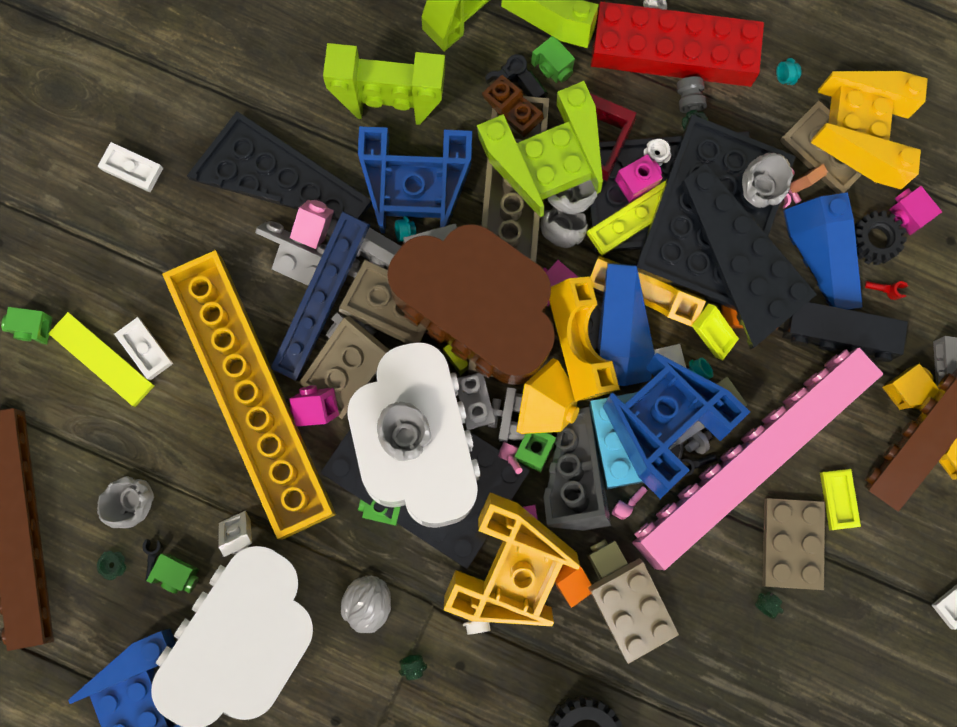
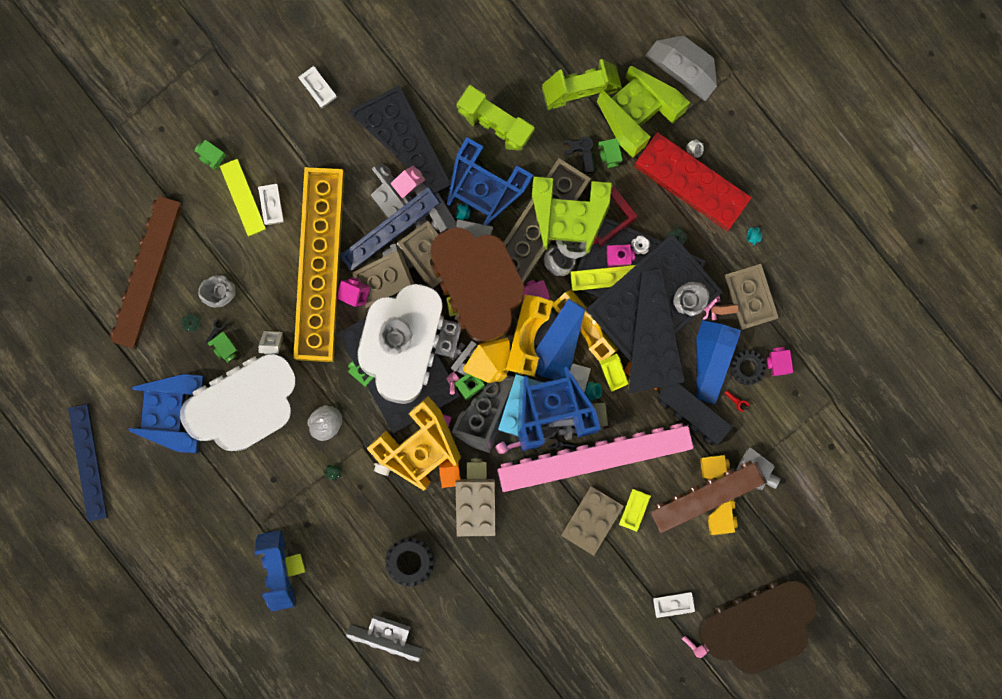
camera: 35 degrees right, 5 degrees up
reddish brown slope [482,75,544,137] -> none
dark grey wheel [676,77,707,113] -> none
clear green plate [755,592,784,619] -> none
yellow wedge [811,71,927,189] -> none

